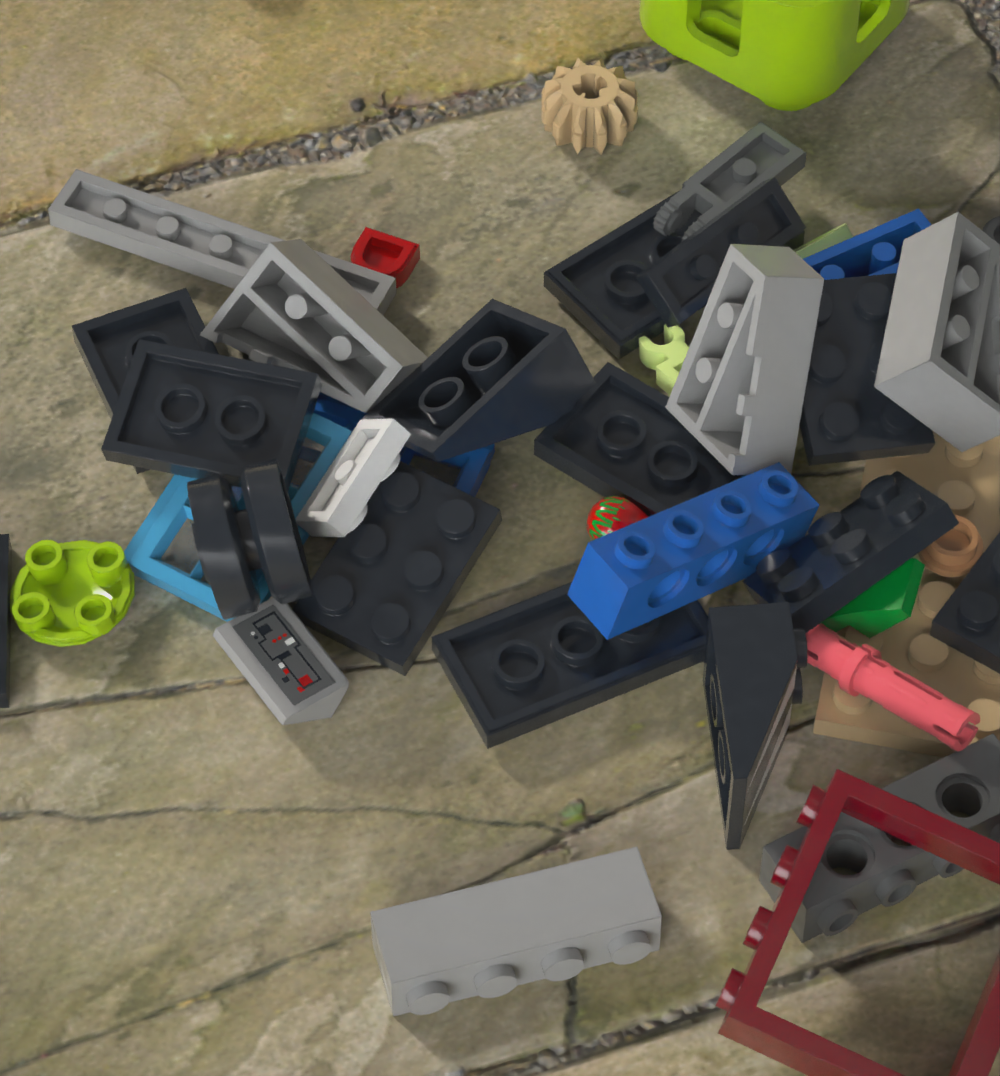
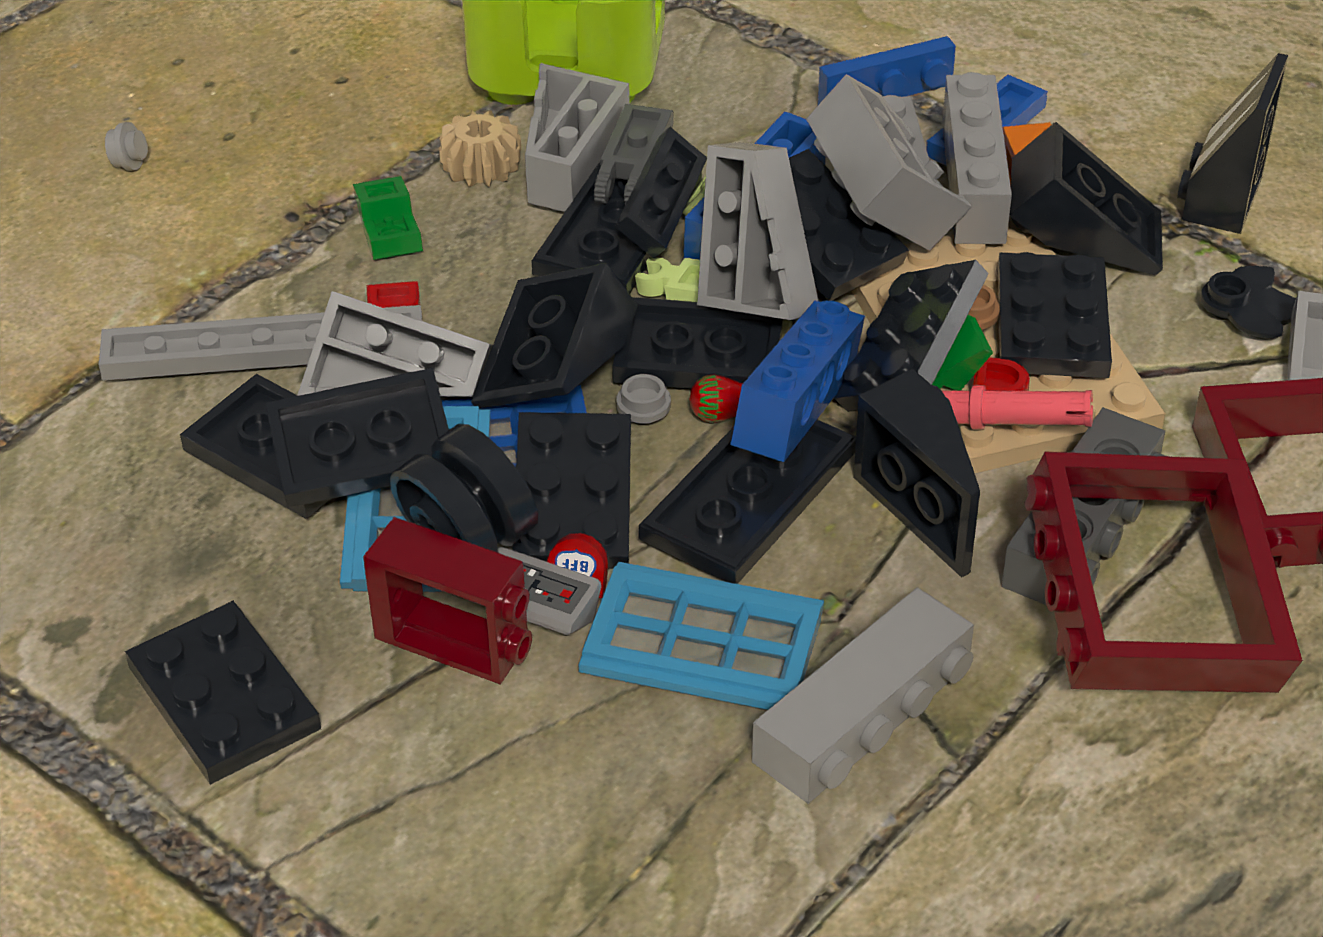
camera: 30 degrees left, 10 degrees down
lime dish [10,540,135,647] -> none
white plate [296,419,411,537] -> none
none -> green slope [353,176,423,260]
none -> dark red window [363,517,532,685]
none -> light grey wedge [525,63,630,212]
none -> red tile [547,533,608,598]
none -> dark azure piece [579,562,824,710]
none -> light grey plate [616,374,671,424]
none -> red tile [973,357,1030,391]

